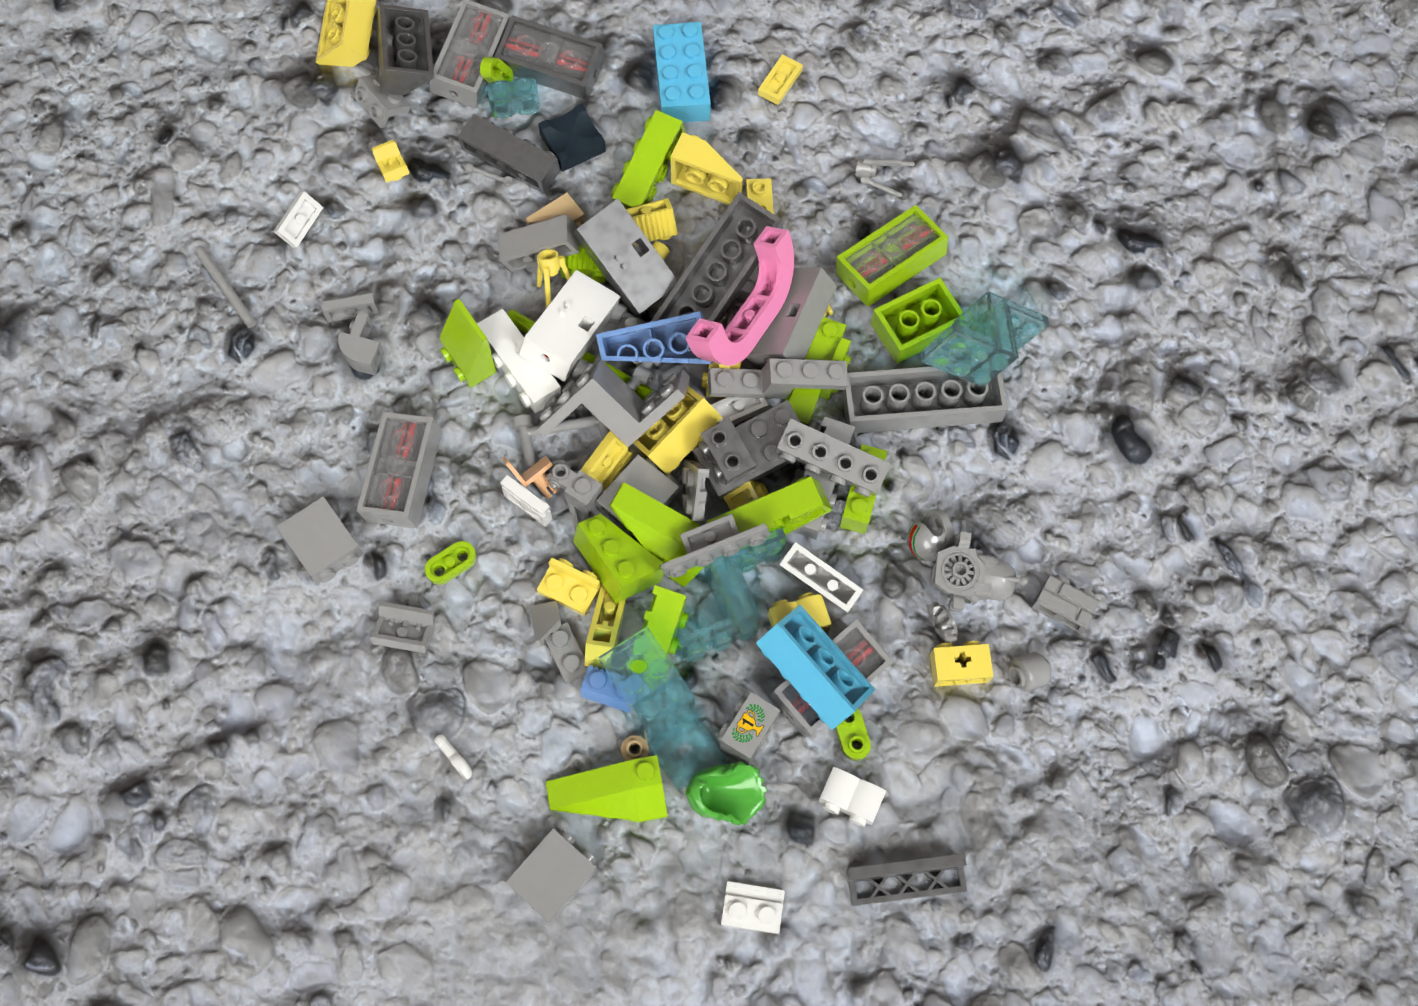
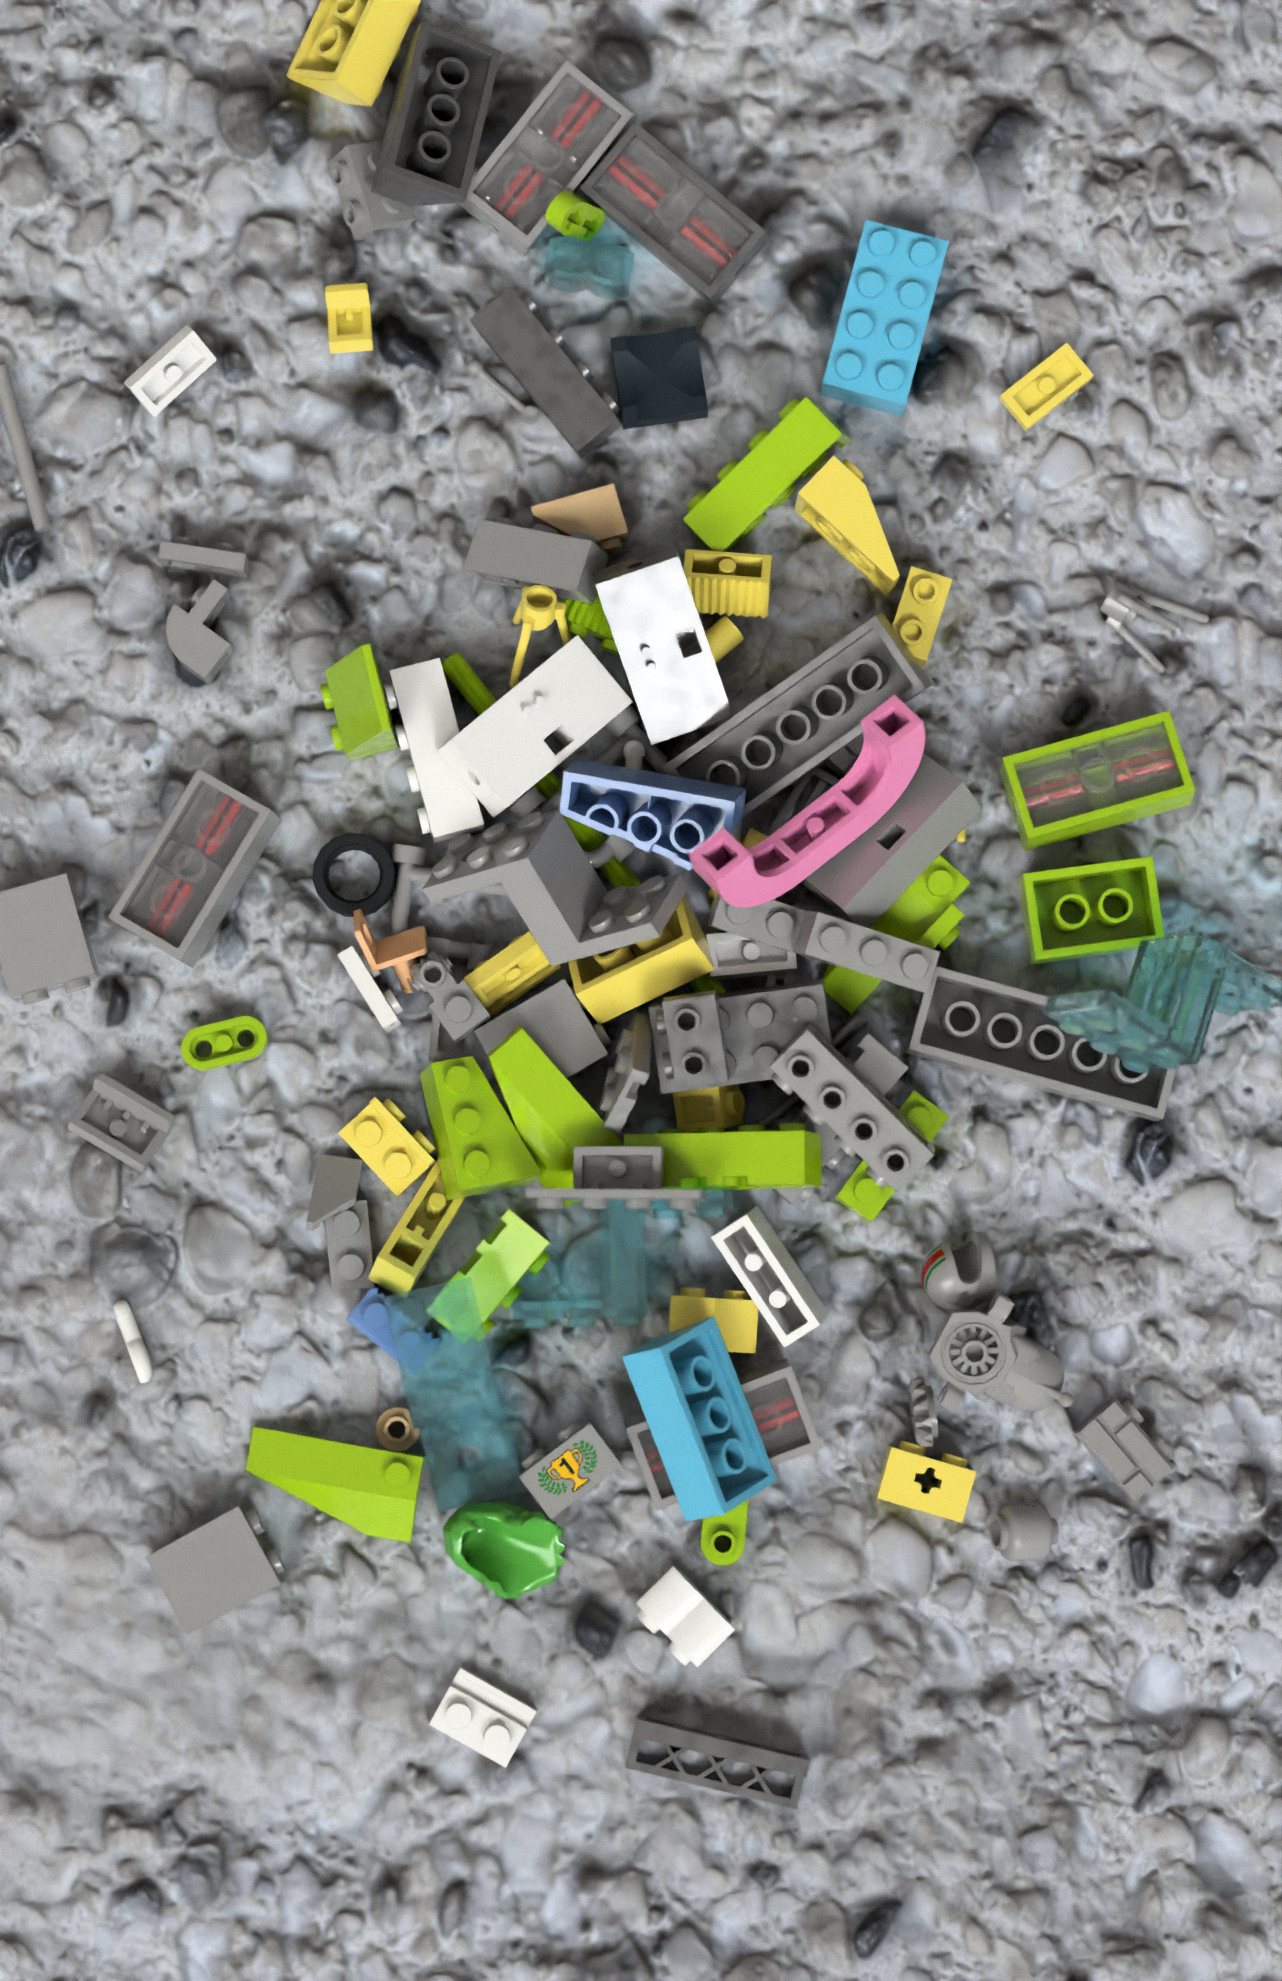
camera: 20 degrees right, 15 degrees up
none -> black tyre [312,833,396,917]

